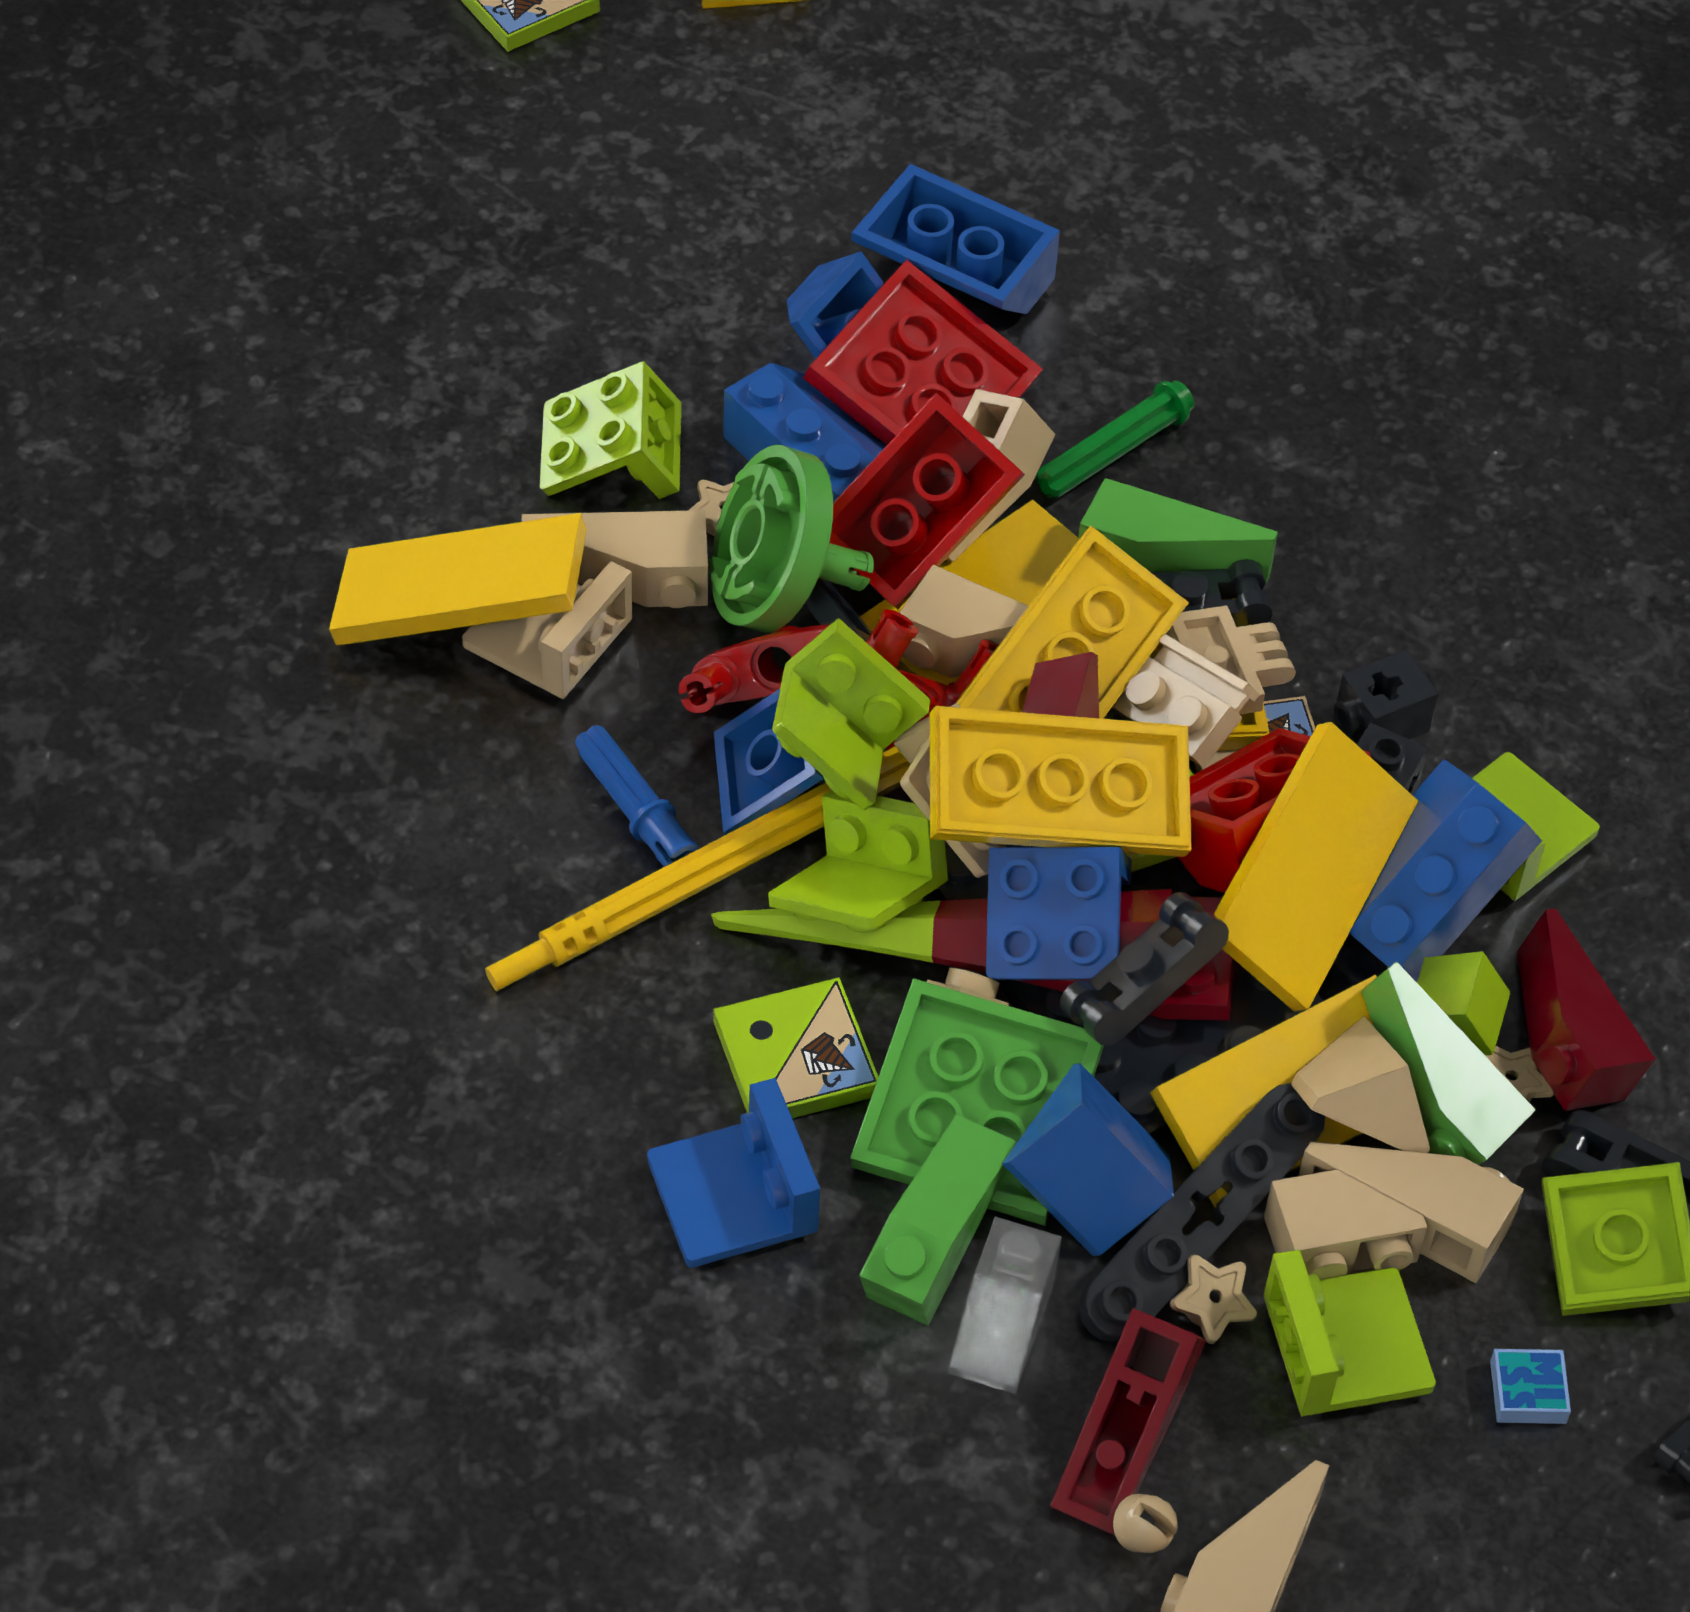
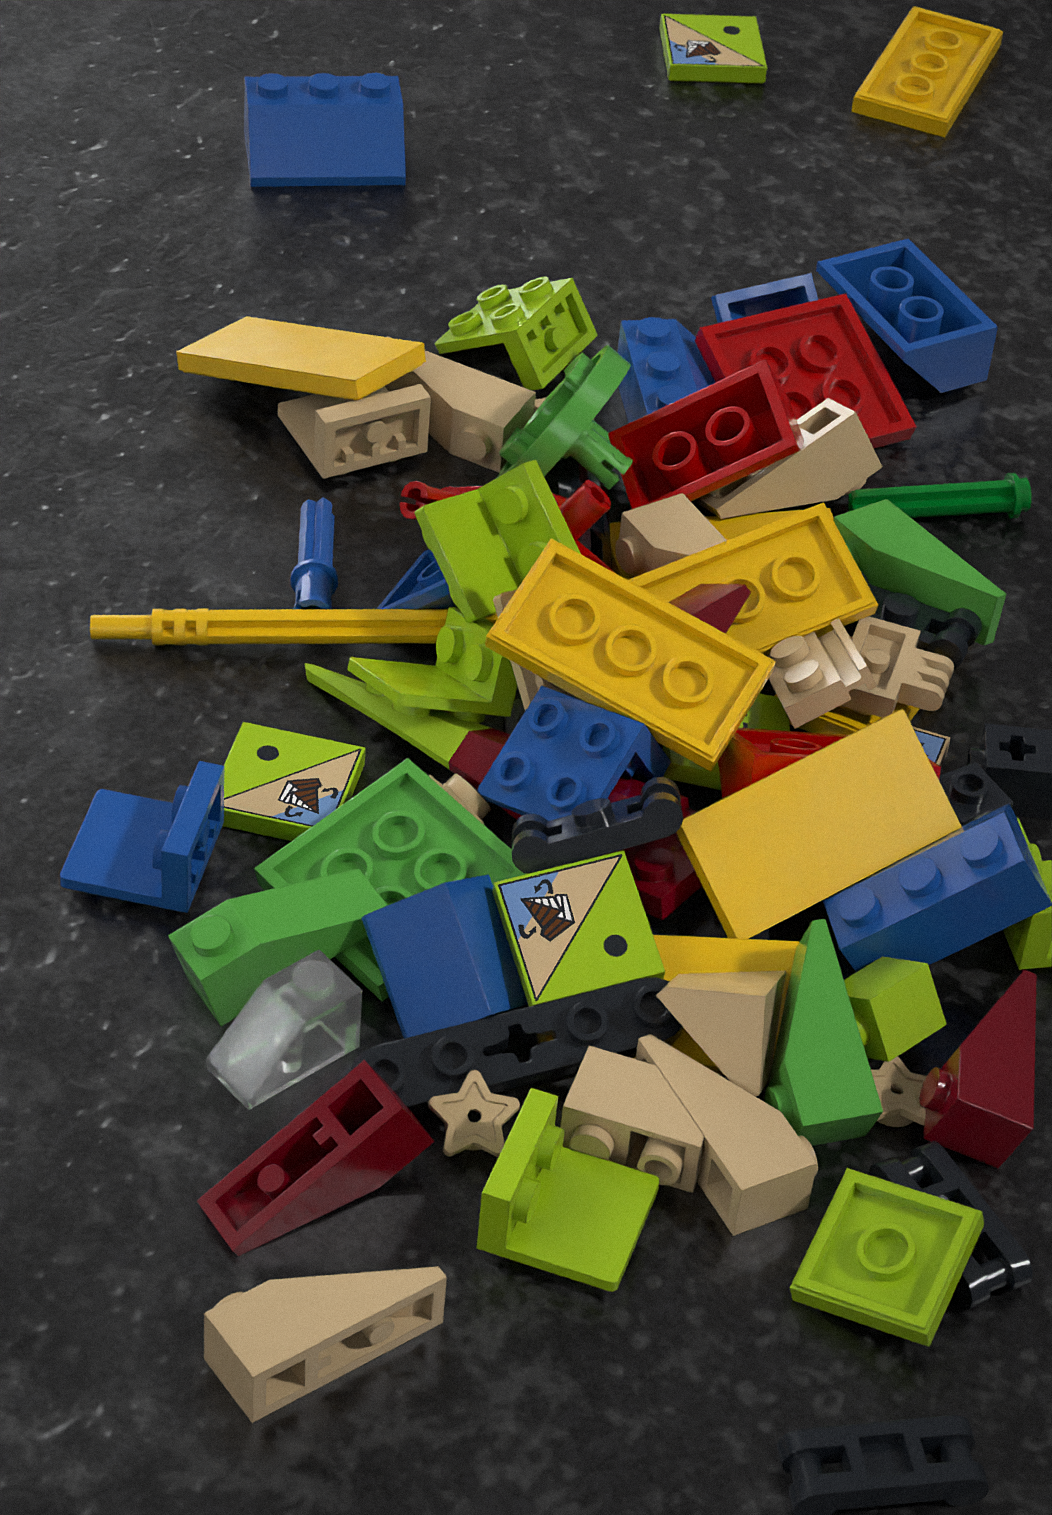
camera: 30 degrees right, 10 degrees down
tan hinge [1113,1494,1178,1553] -> none
tile [1490,1349,1571,1424] -> none
none -> blue slope [244,73,406,187]
none -> tile [492,850,665,1007]

